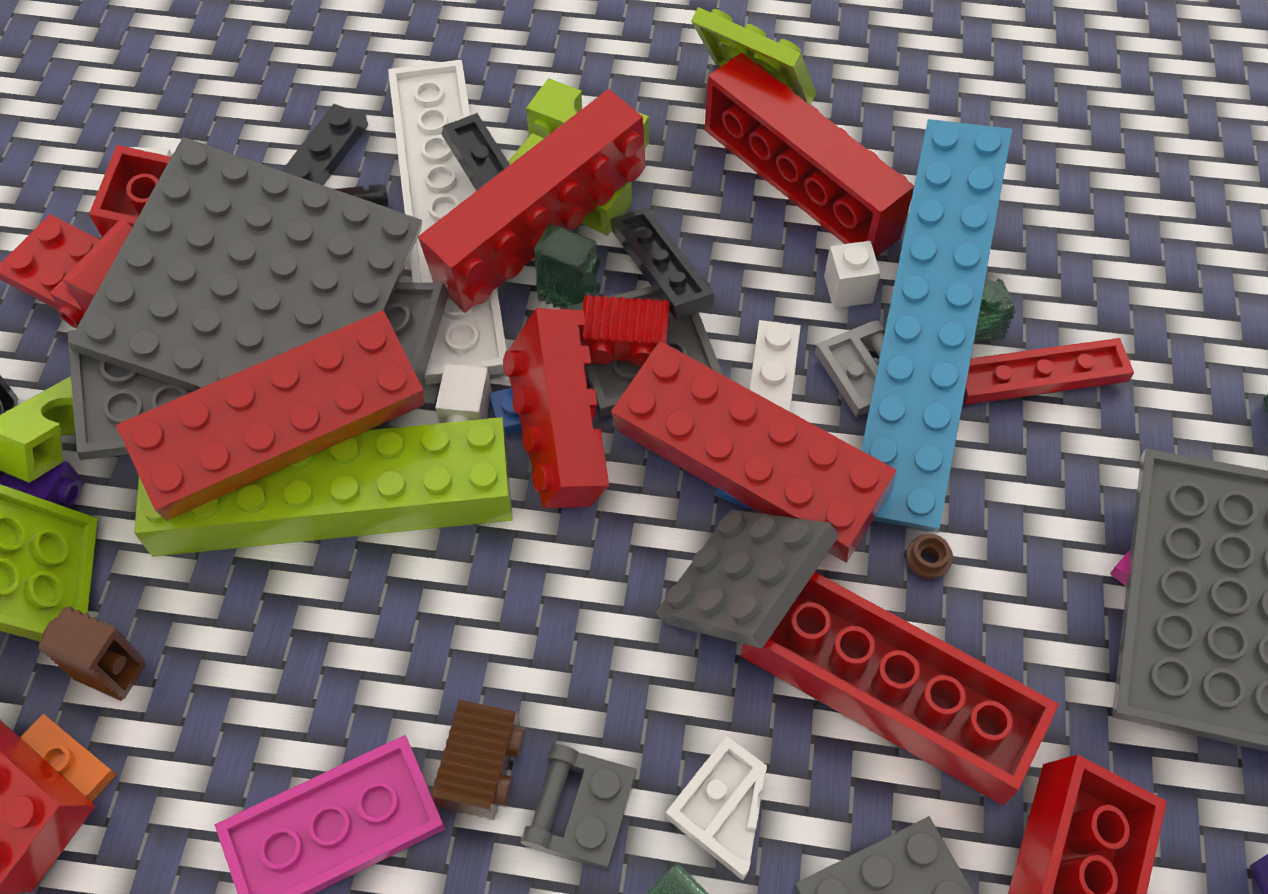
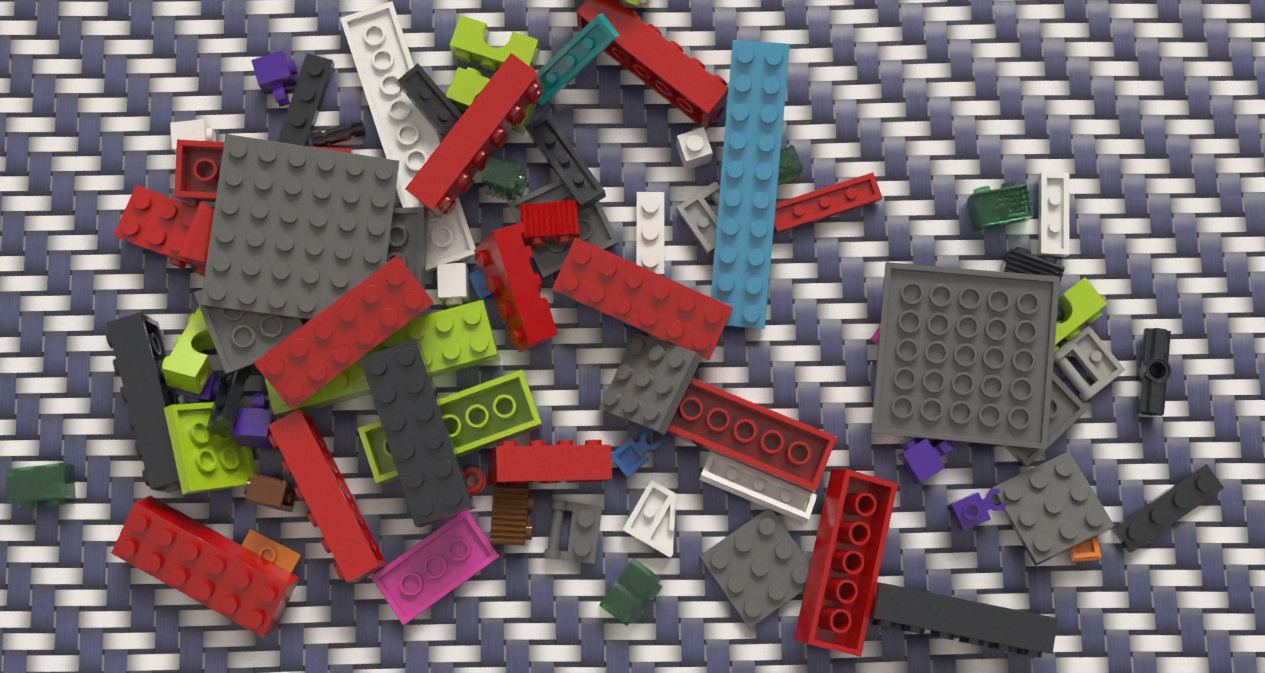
camera: 10 degrees left, 20 degrees up
reddish brown plate [906,534,953,579] -> none
none -> black plate [206,366,251,435]
none -> dark purple brick [230,393,277,449]
none -> dark purple brick [251,50,298,107]
none -> red brick [268,409,387,583]
none -> lime brick [358,370,543,485]
none -> black brick [360,339,476,528]
none -> red plate [463,467,487,495]
none -> red wedge [487,440,612,486]
none -> teal plate [538,13,620,106]
none -> blue plate [611,429,661,478]
none -> white plate [699,451,817,524]
none -> dark purple brick [897,438,955,484]

